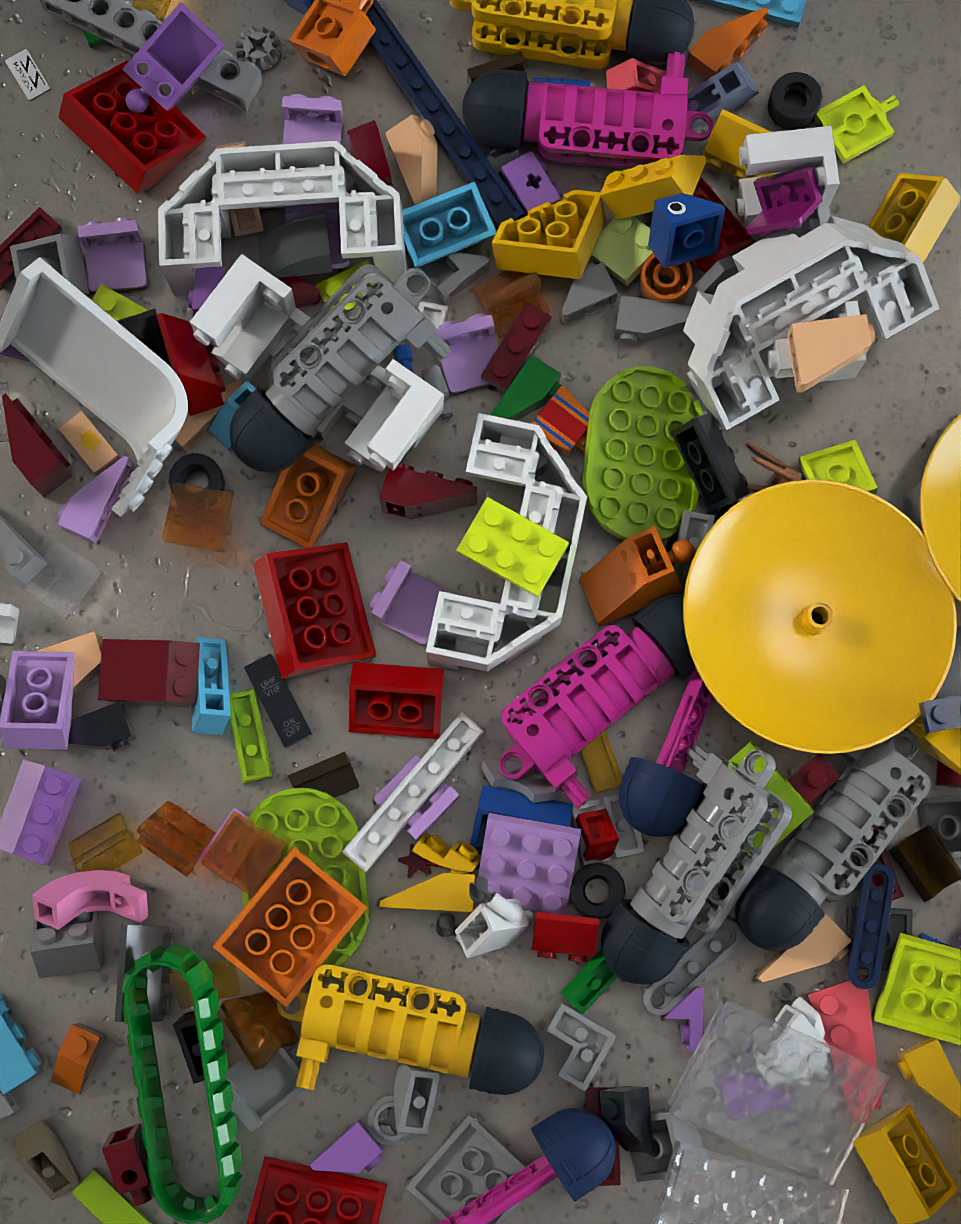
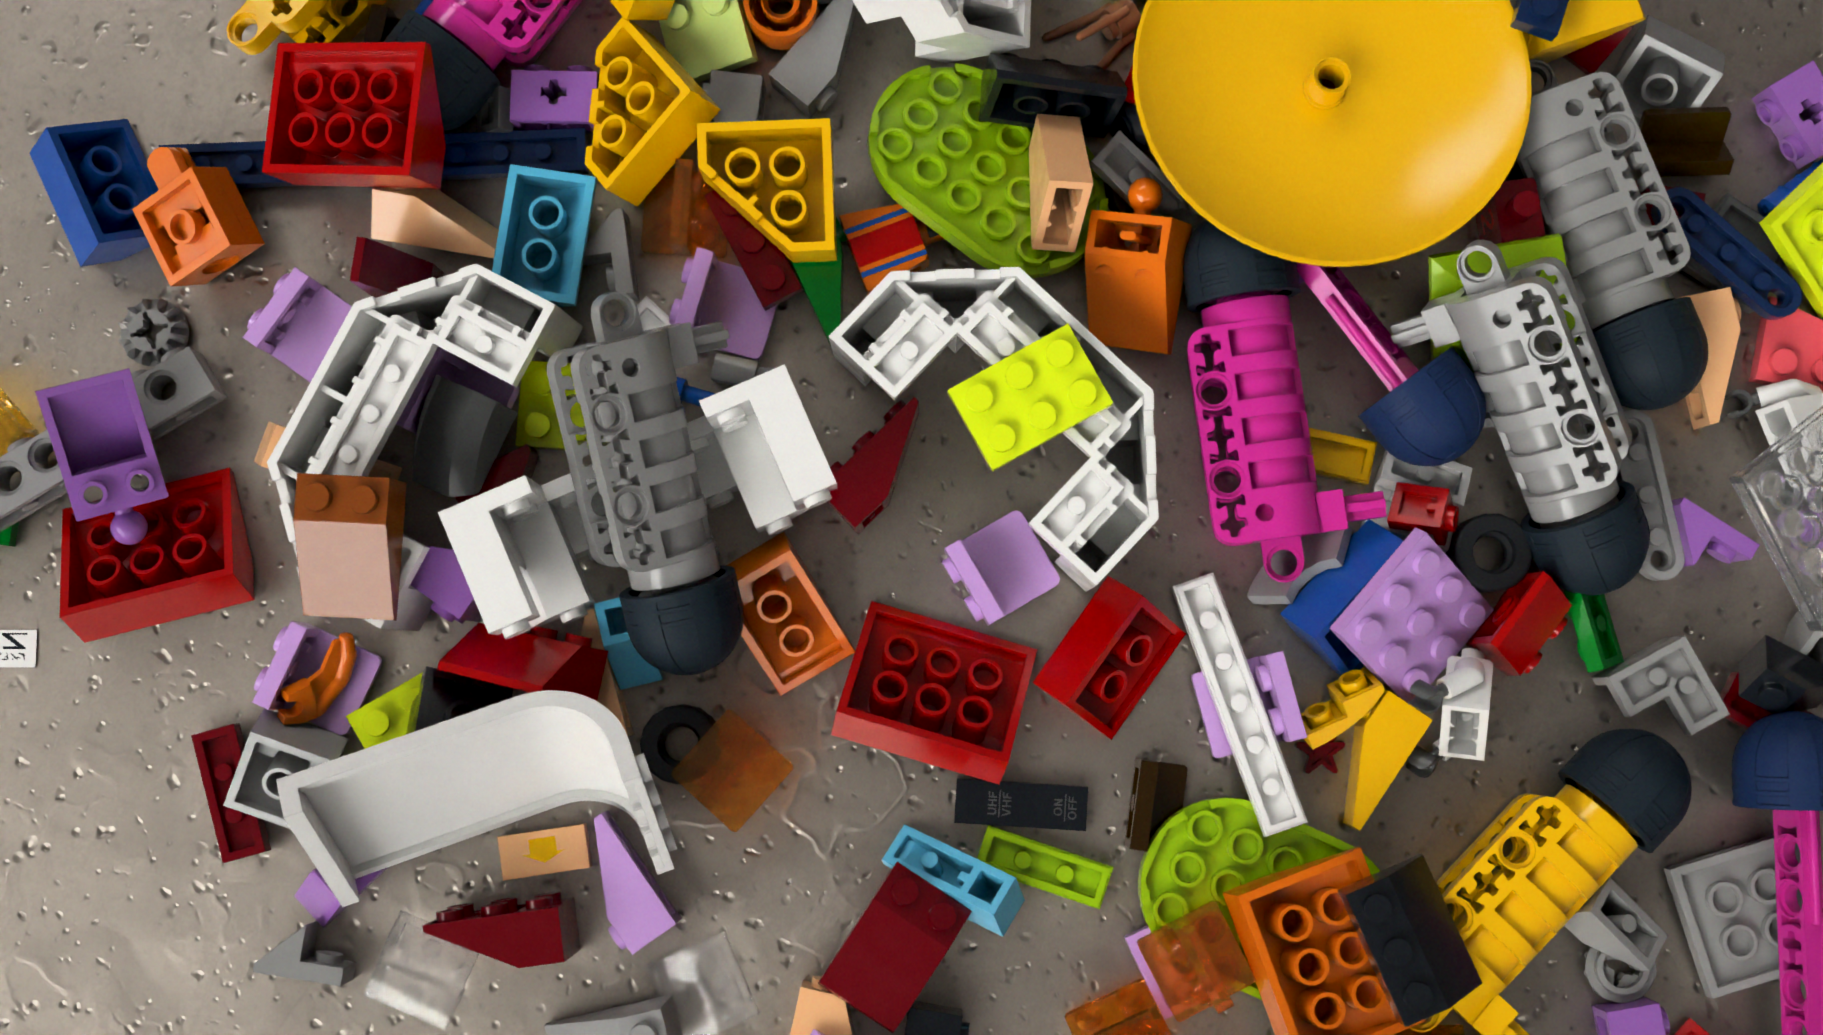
camera: 55 degrees left, 5 degrees up
none -> red slope [262,42,446,189]
none -> orange piece [277,632,357,725]
none -> slope [293,473,407,621]
none -> yellow brick [697,118,837,263]
none -> light nougat slope [1029,114,1093,252]
none -> black slope [1337,854,1482,1027]

